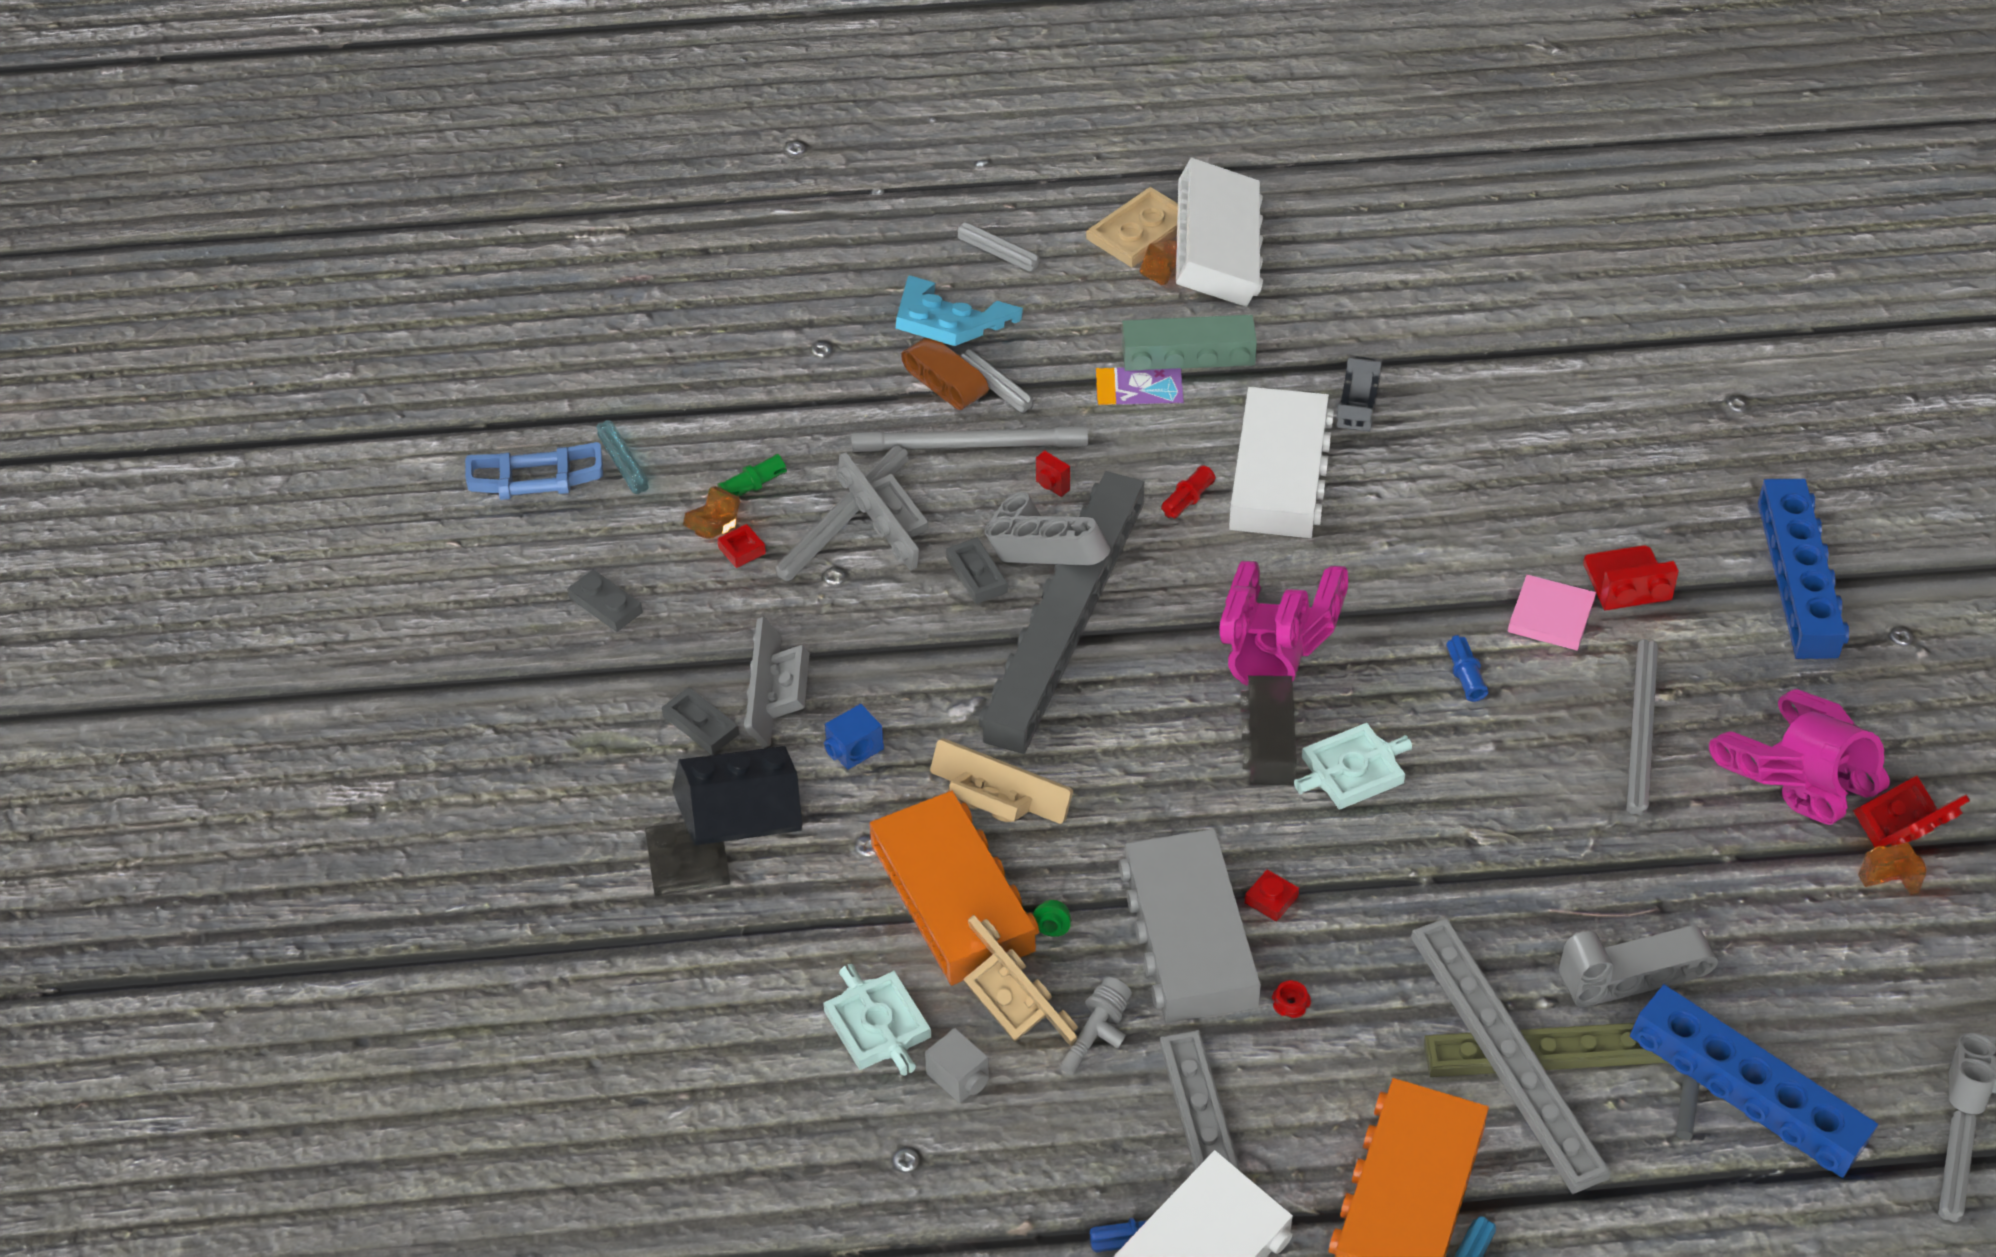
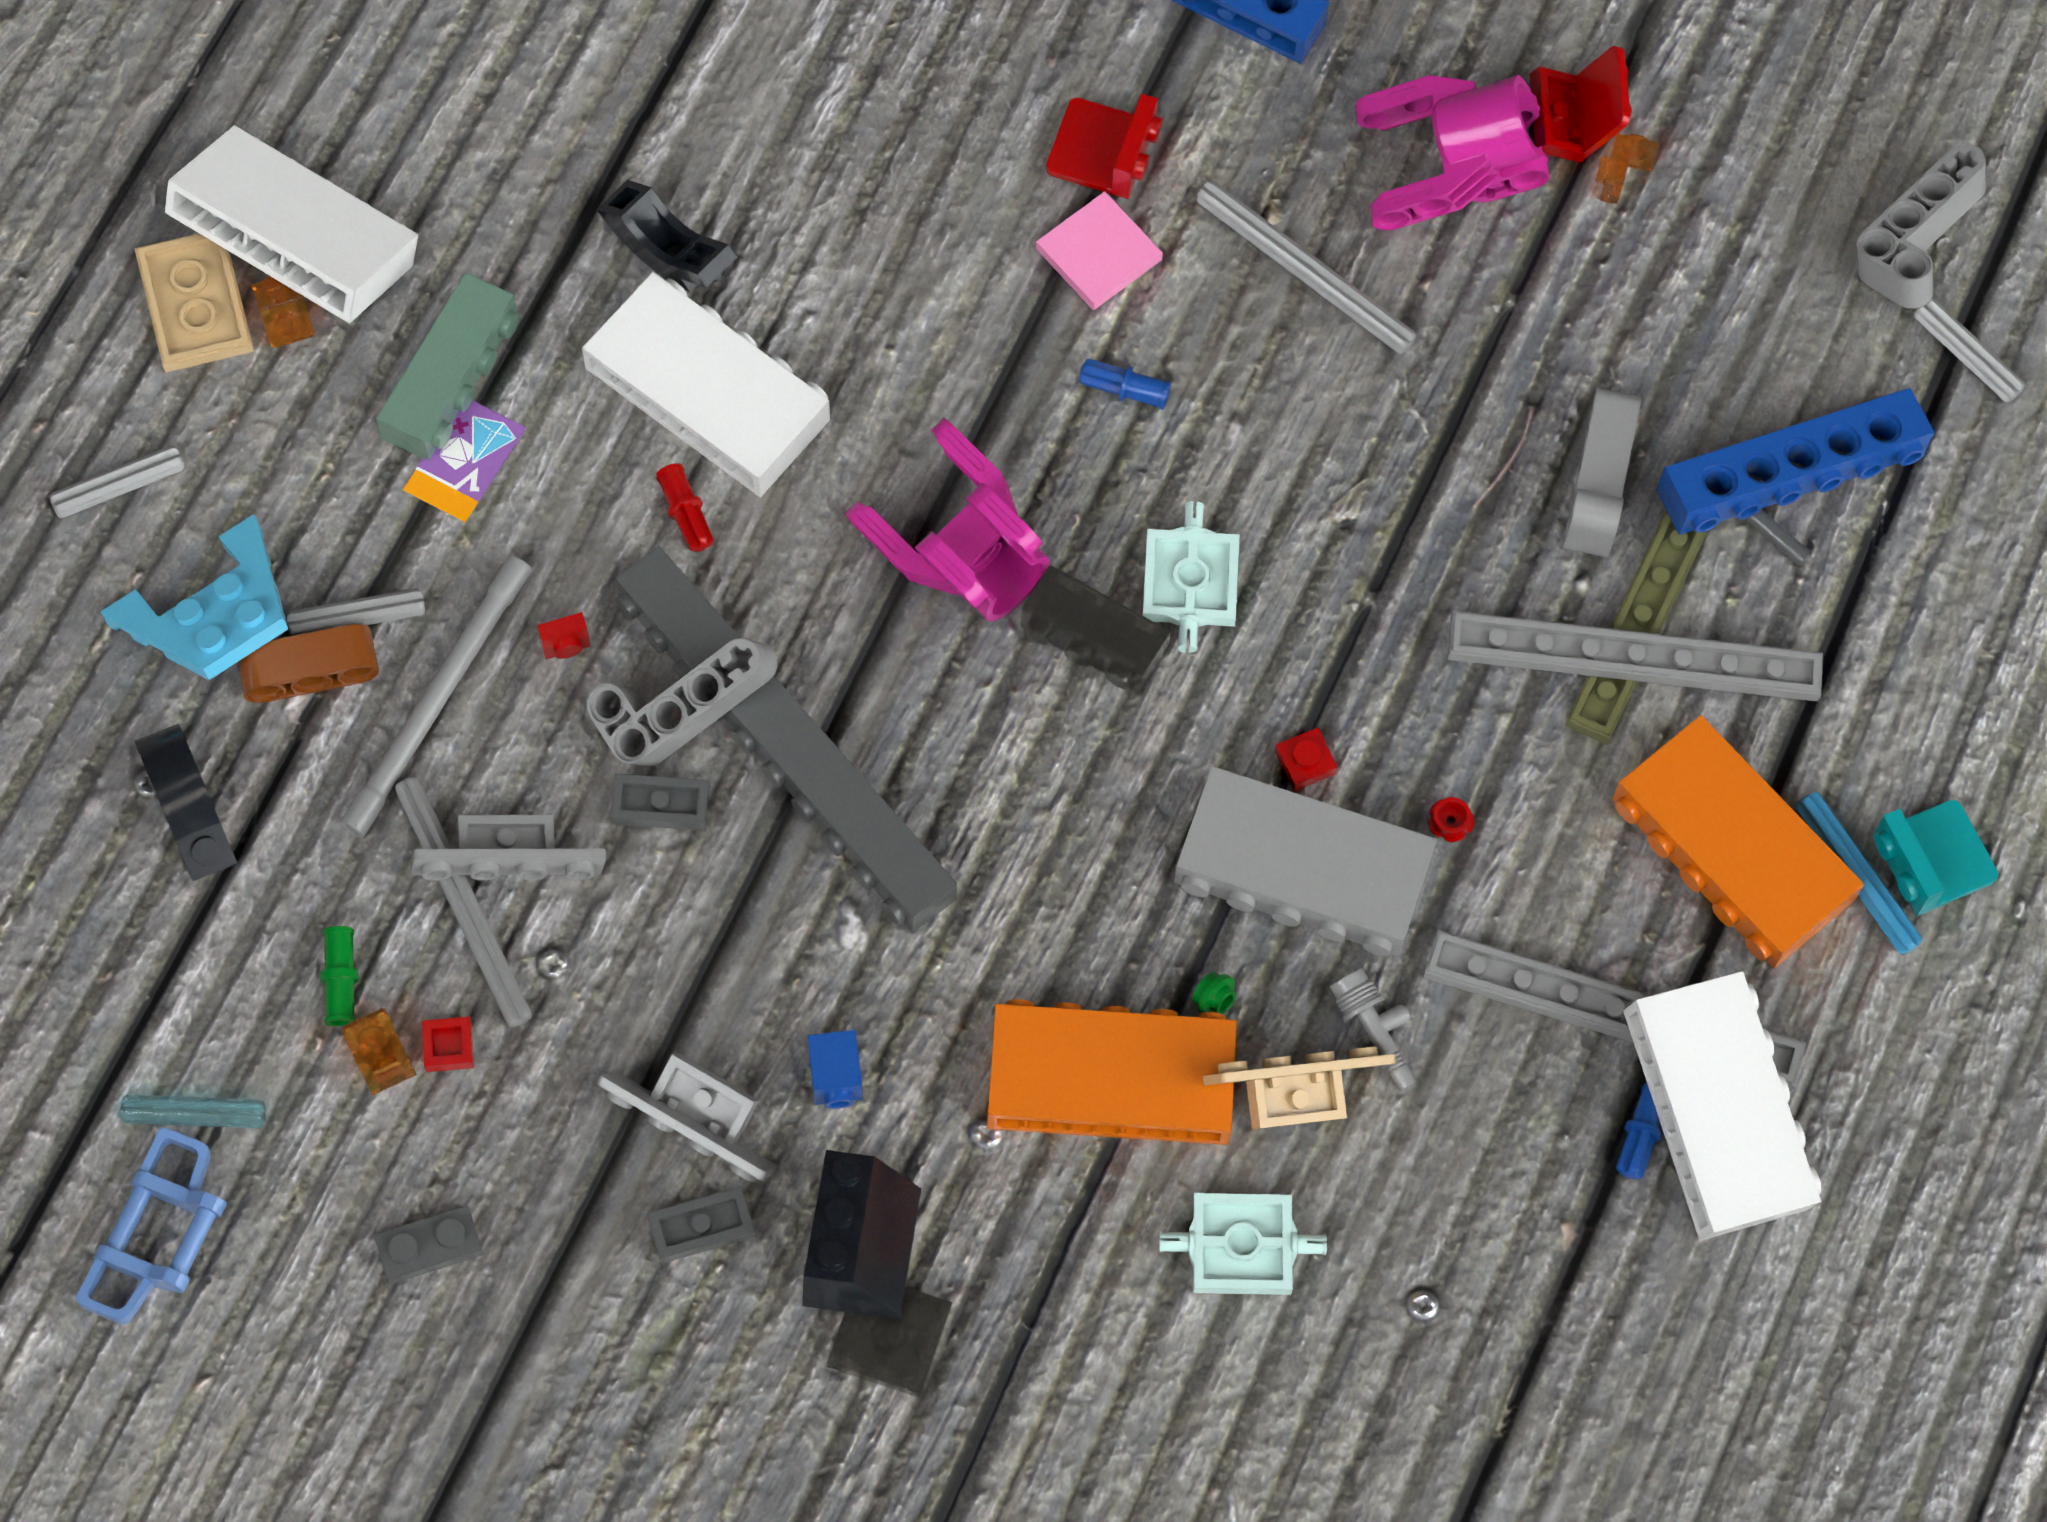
camera: 65 degrees left, 20 degrees up
light grey brick [925,1028,989,1103] -> none
tan bracket [930,738,1073,824] -> none
none -> black arch [134,723,237,881]

